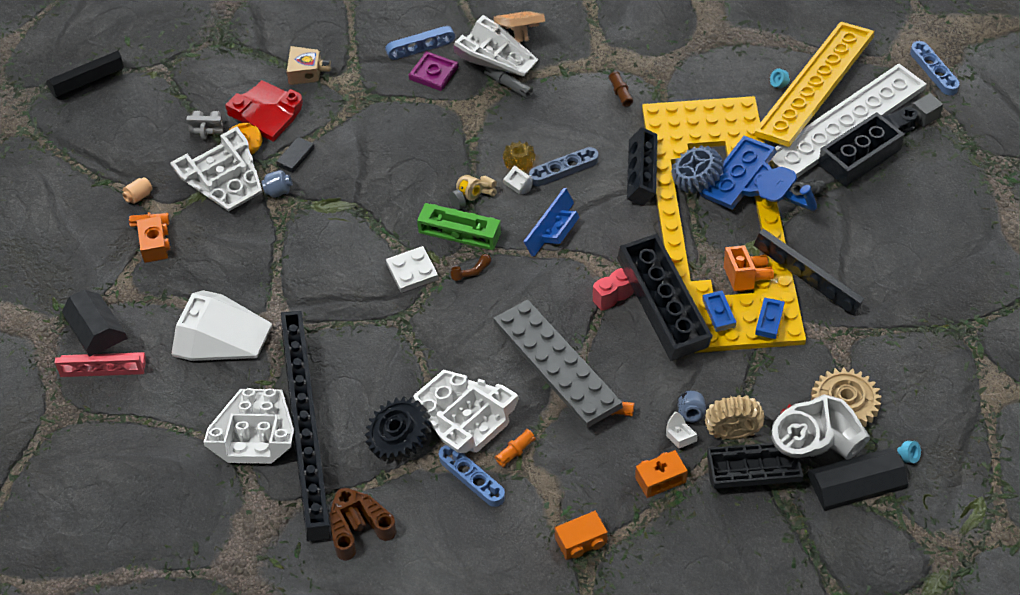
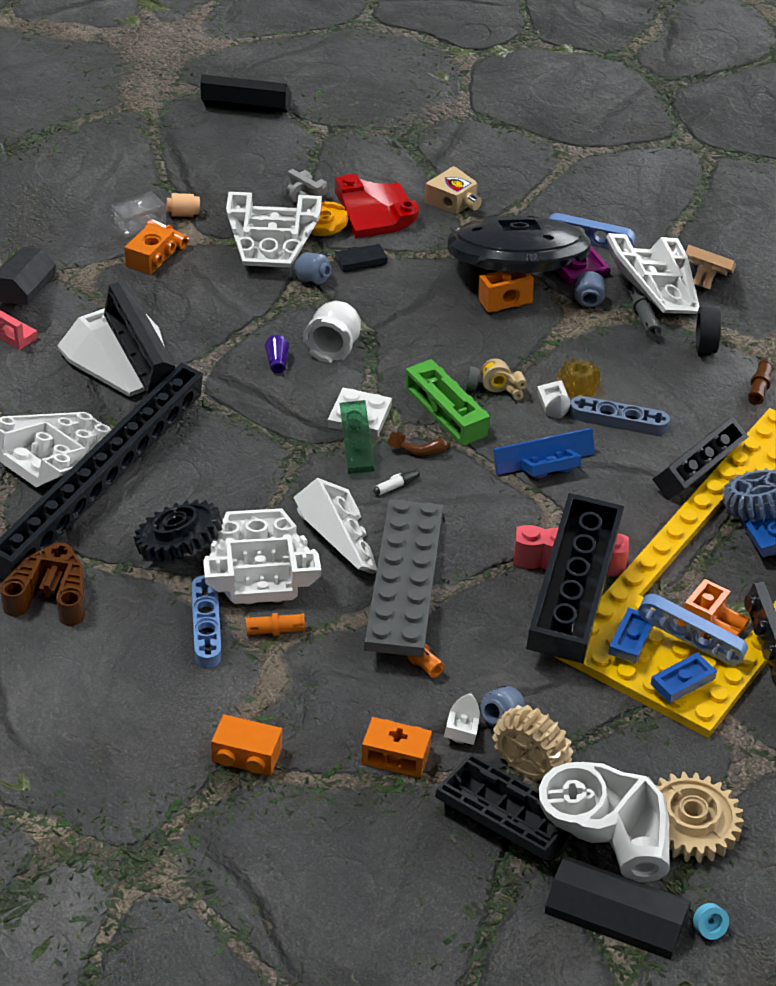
camera: 35 degrees right, 10 degrees down
none -> black piece [104,282,176,394]
none -> clear brick [110,191,166,238]
none -> dark purple cone [265,335,290,373]
none -> white wedge [294,478,377,574]
none -> white tile [303,301,361,363]
none -> clear green plate [339,400,375,474]
none -> piece [373,469,420,495]
none -> black piece [447,215,591,273]
none -> orange brick [479,271,534,312]
none -> sand blue head [574,271,605,307]
none -> medium blue beam [638,594,748,665]
none -> black tyre [695,306,721,353]

